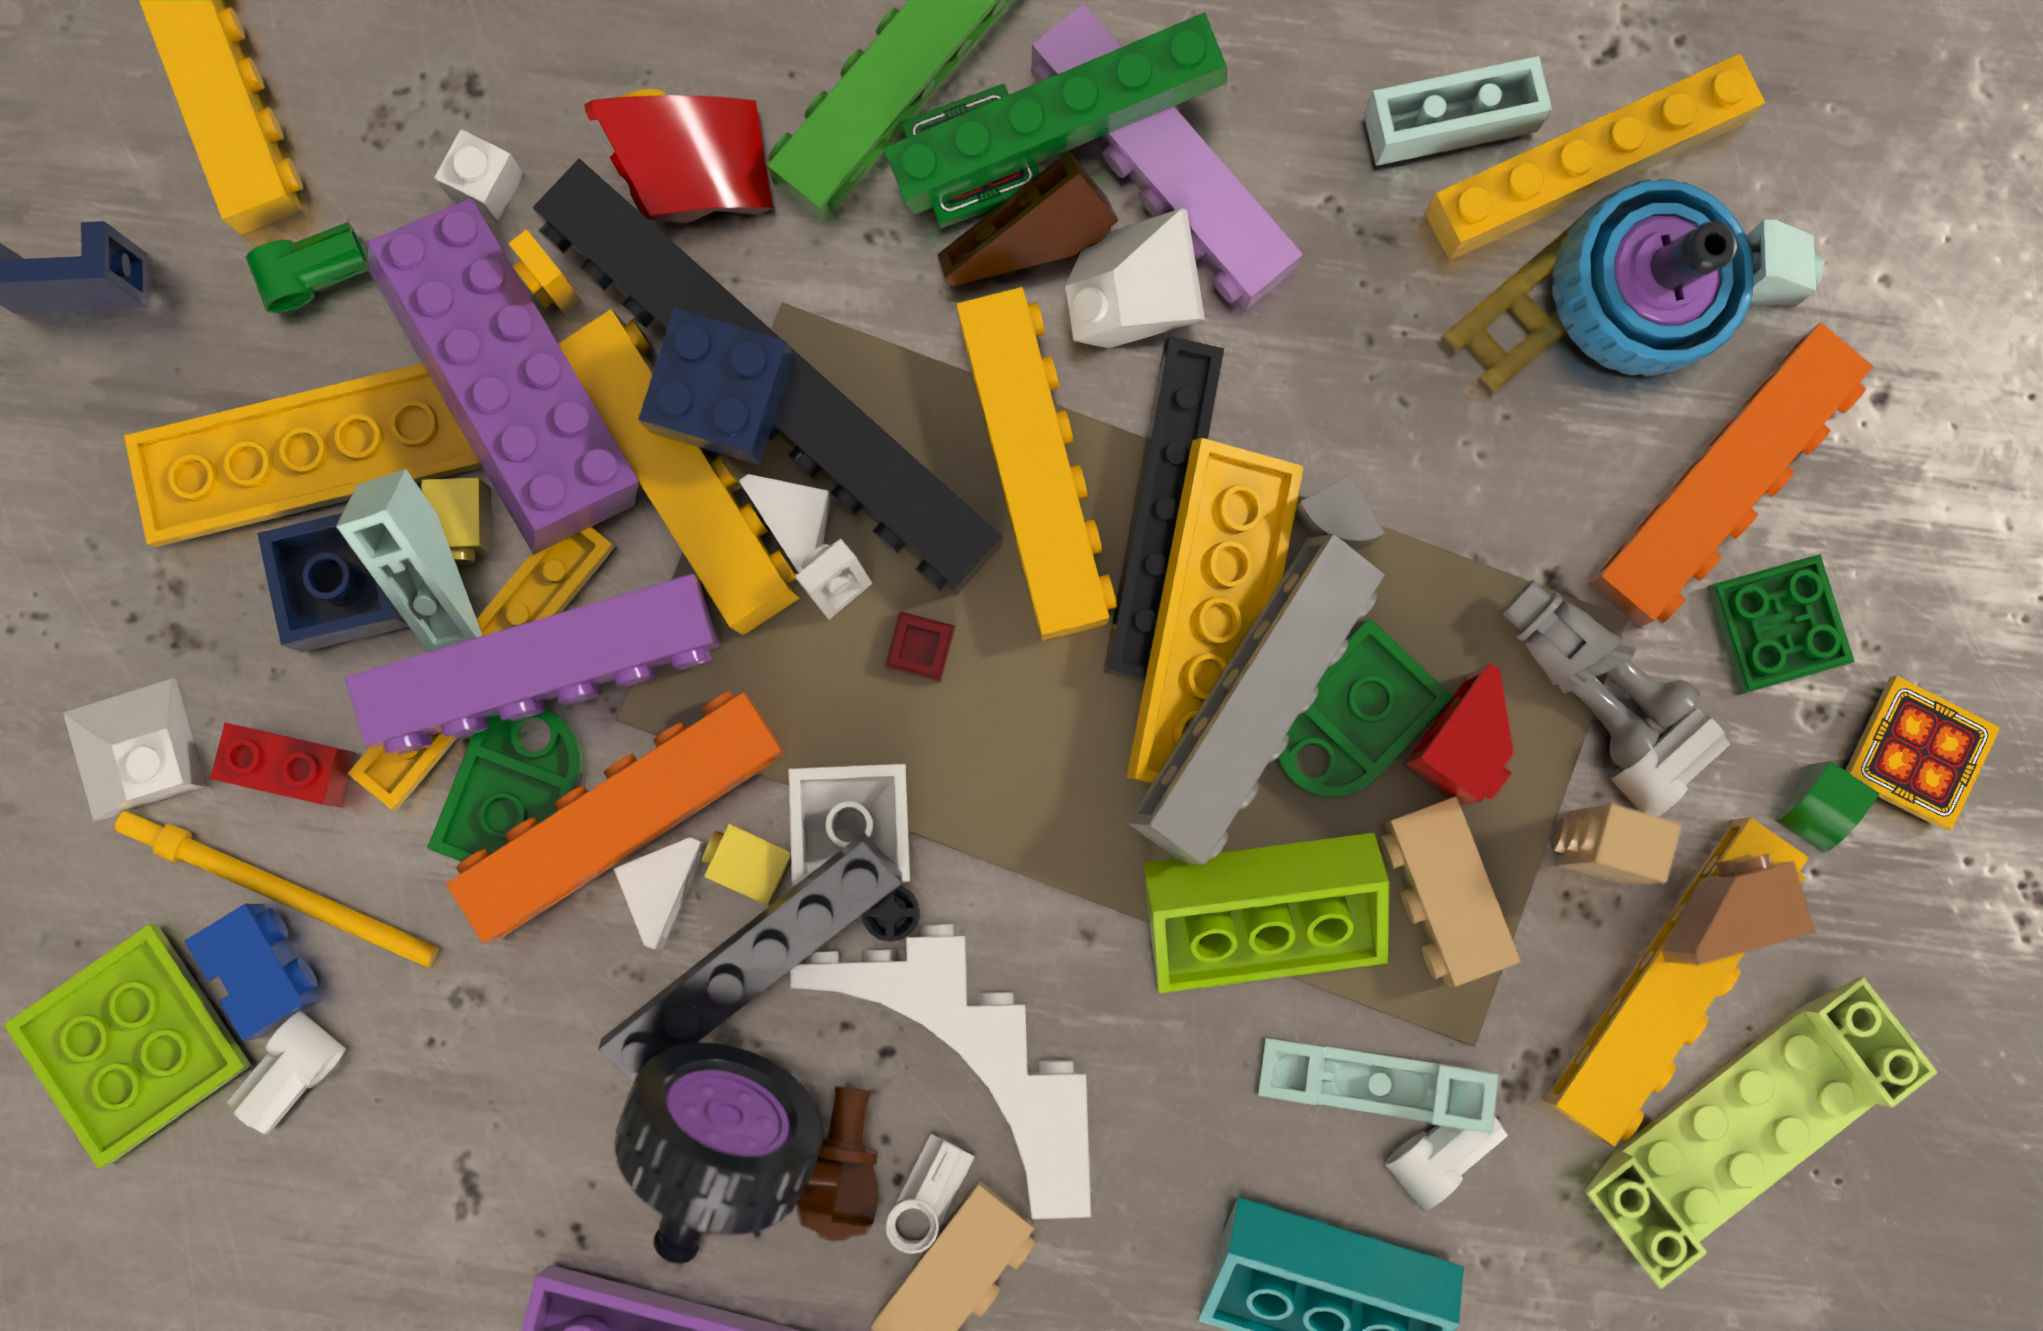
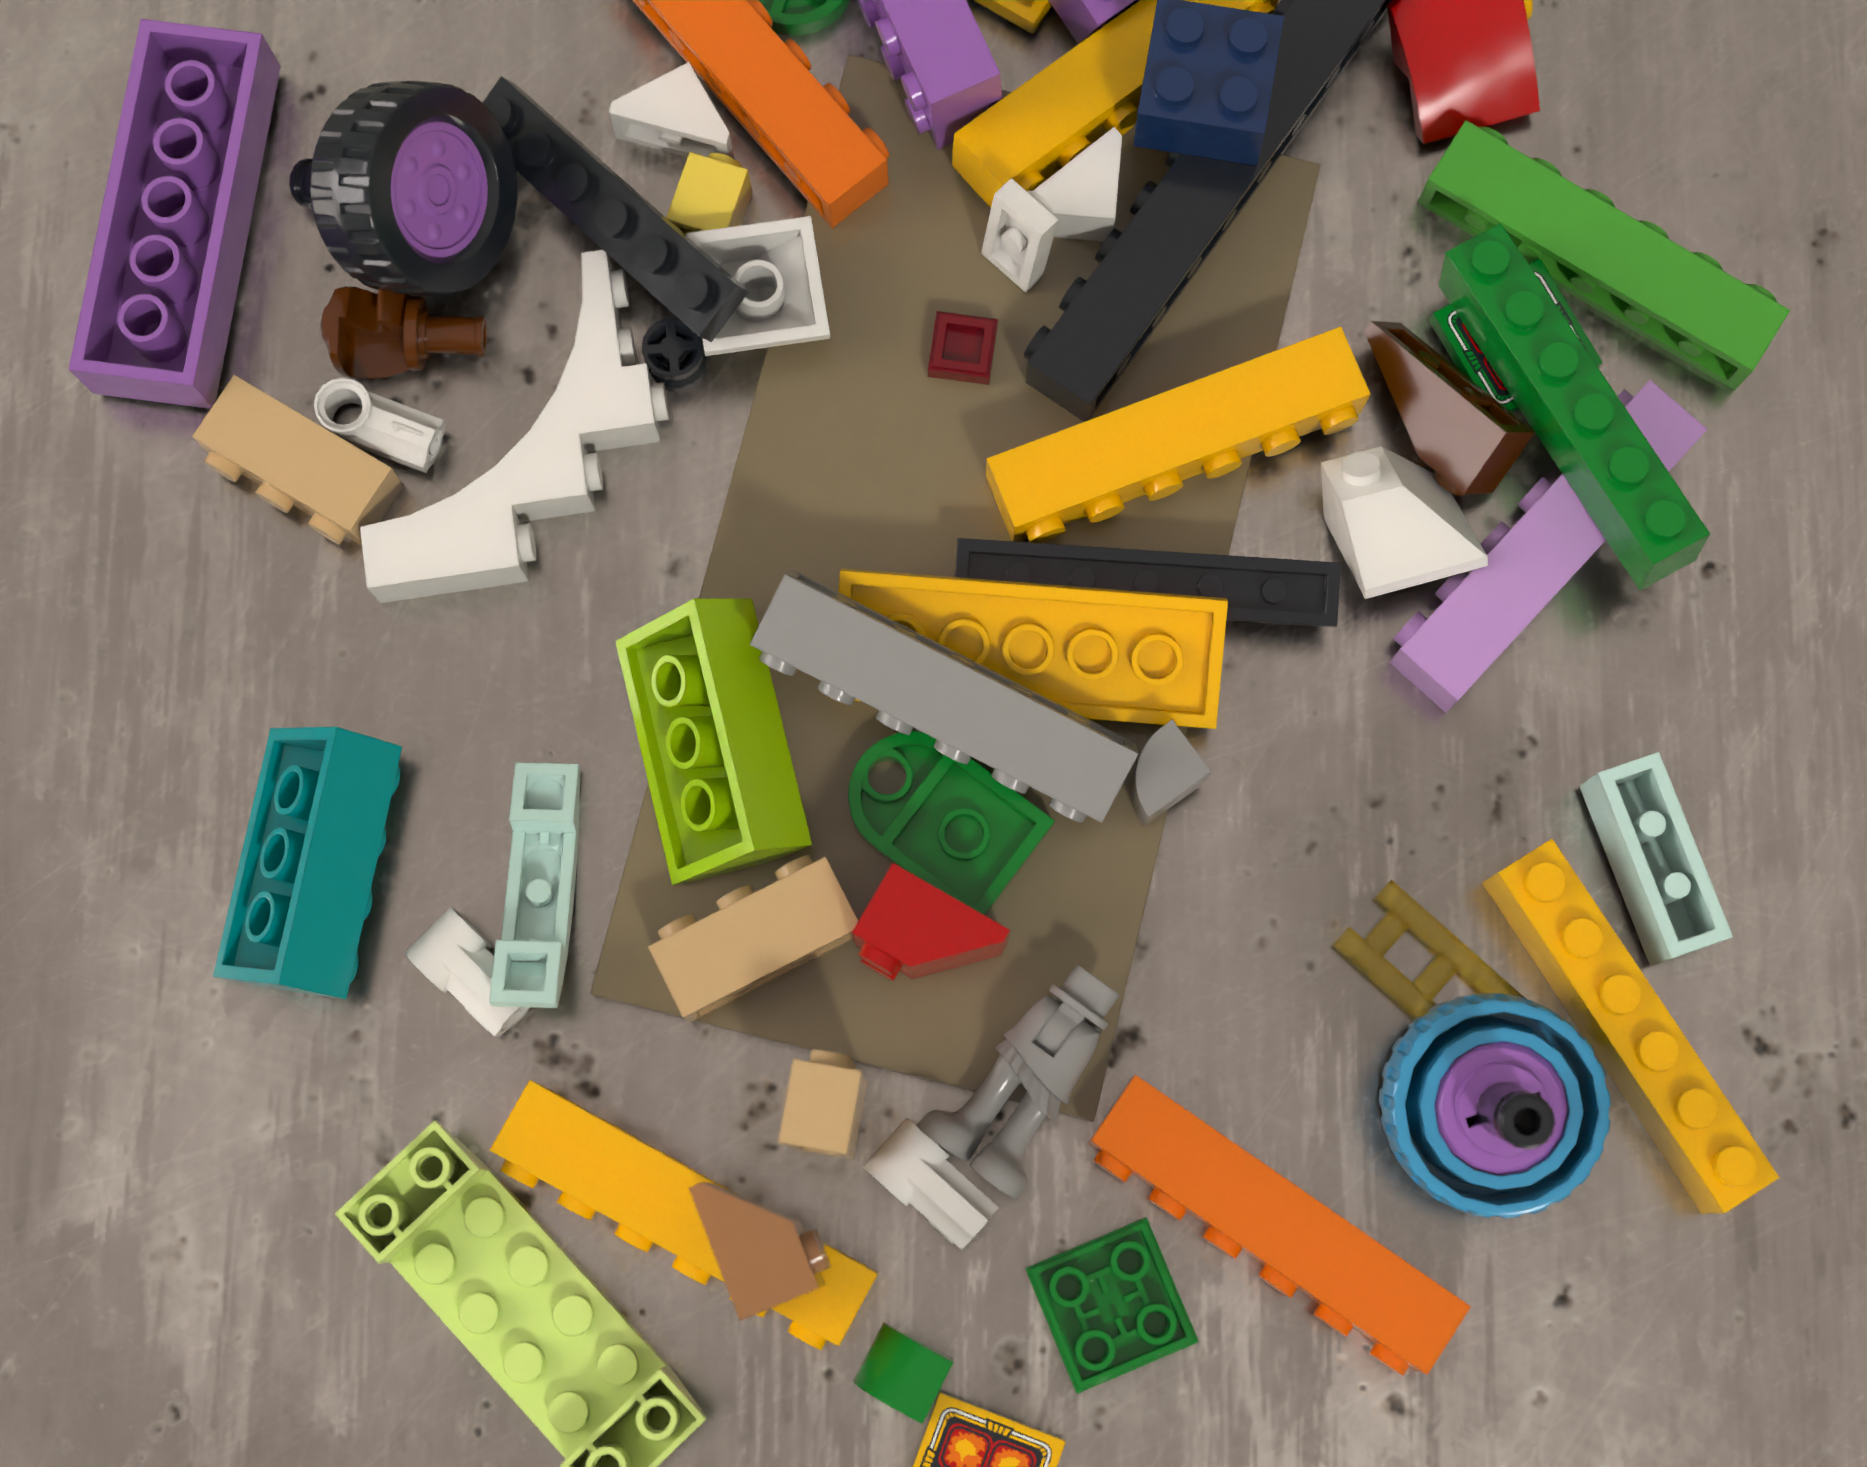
camera: 85 degrees right, 5 degrees down
light aqua slope [1746,219,1823,305] -> none

